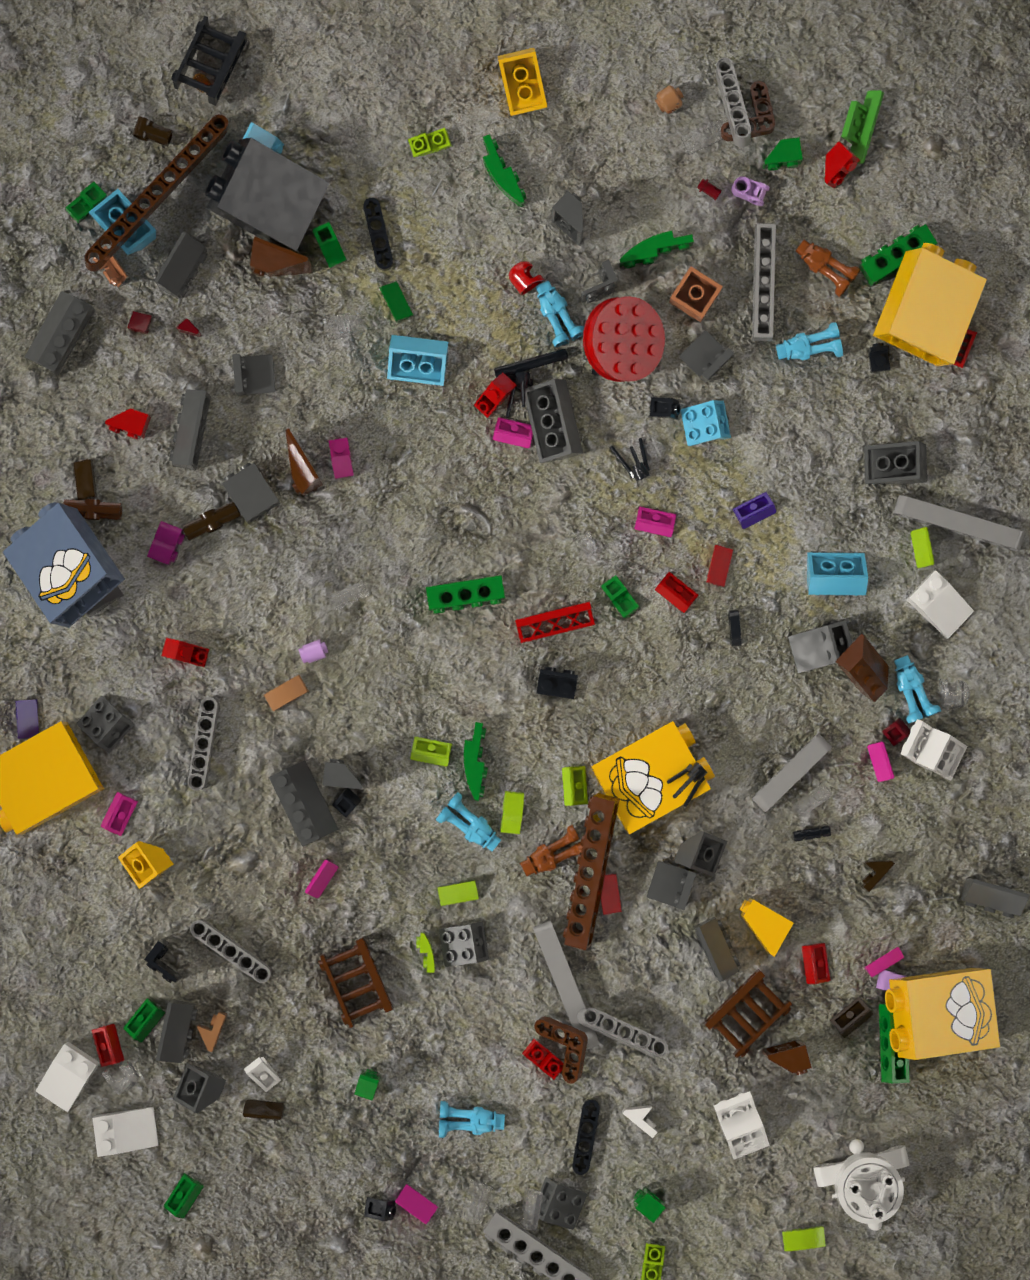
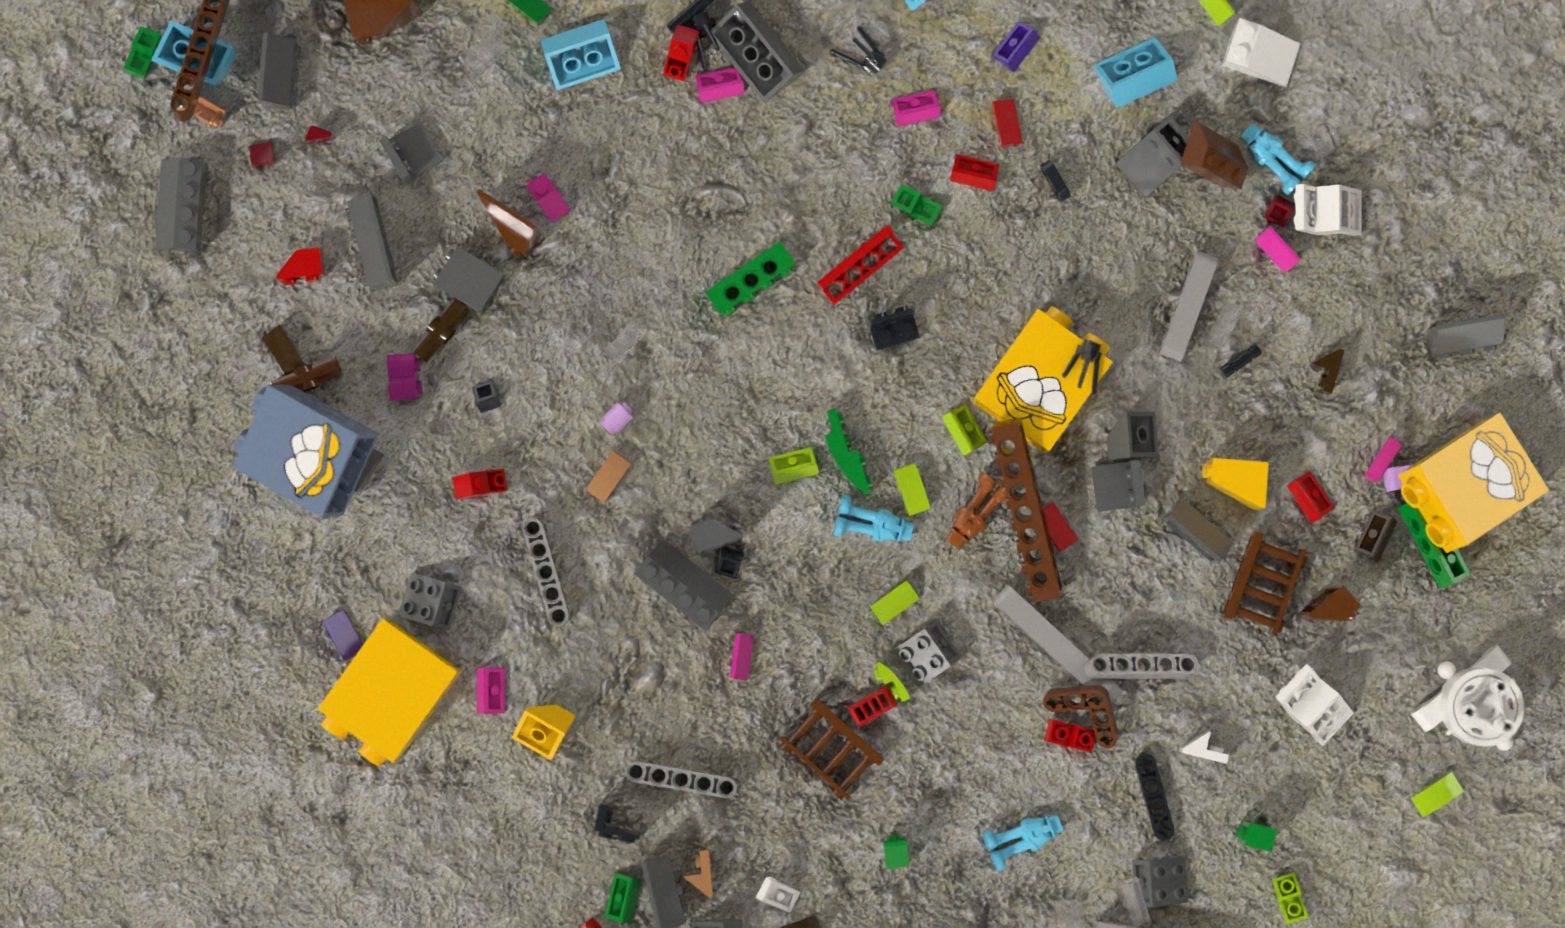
camera: 25 degrees left, 0 degrees up
none -> black slope [472,380,501,413]
none -> red slope [847,685,898,728]

